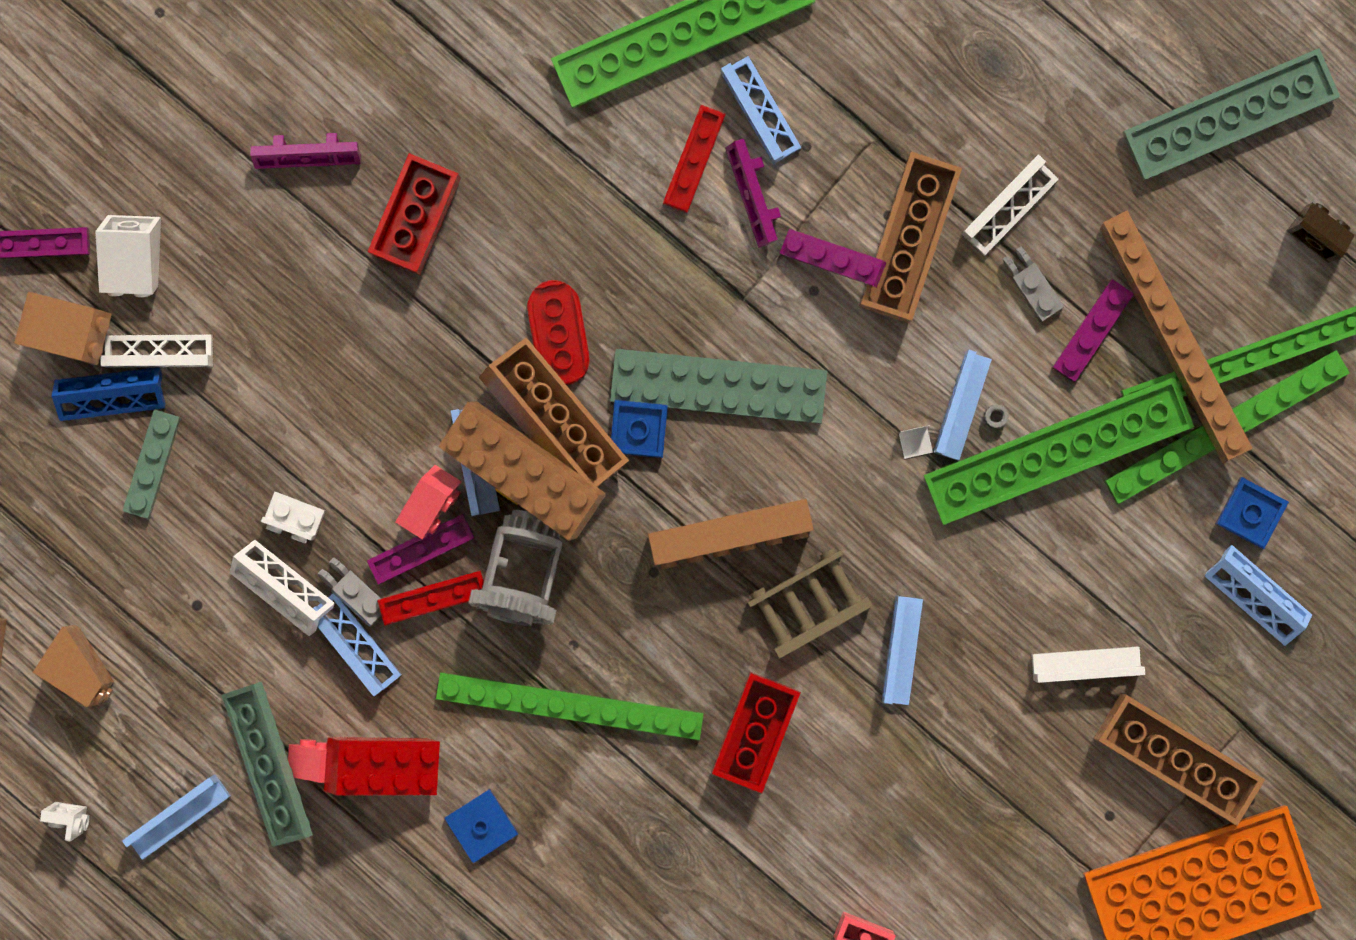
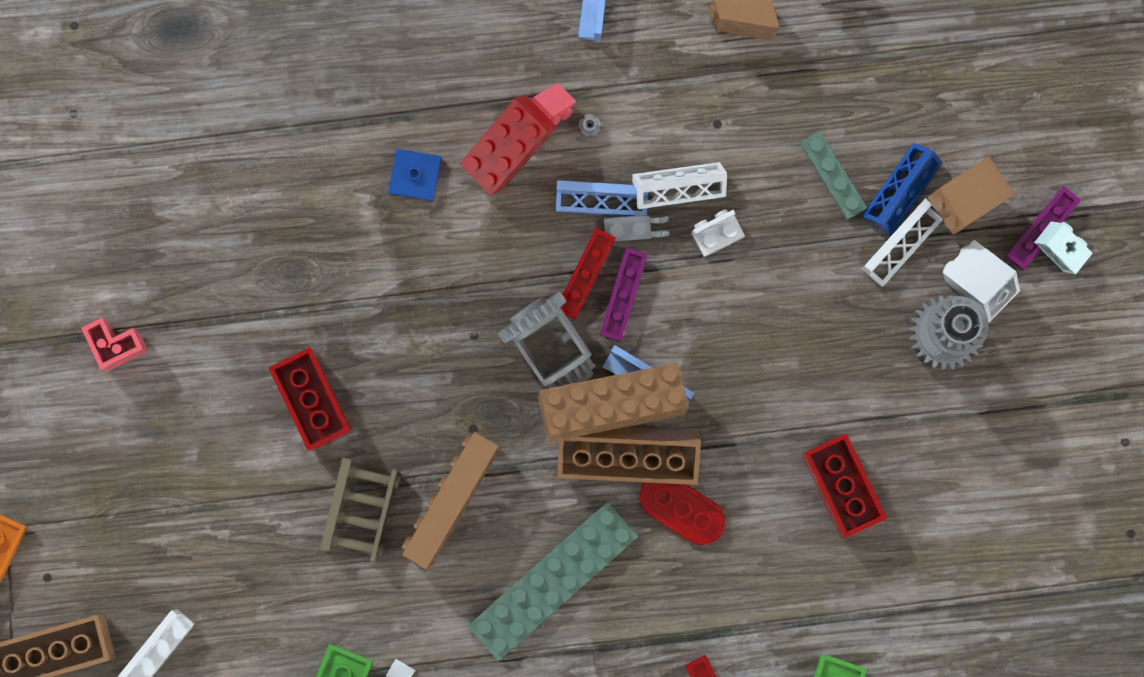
camera: 135 degrees right, 5 degrees down
sand green plate [222,681,313,847] -> none
magenta hinge [250,133,361,169] -> none
coral brick [395,465,462,539] -> none
bright green plate [436,672,704,740] -> none
blue plate [611,400,668,458] -> none
light blue fence [882,596,923,705] -> none
none -> light grey plate [578,114,601,136]
none -> light grey piece [908,296,988,371]
none -> light aqua brick [1034,221,1092,274]

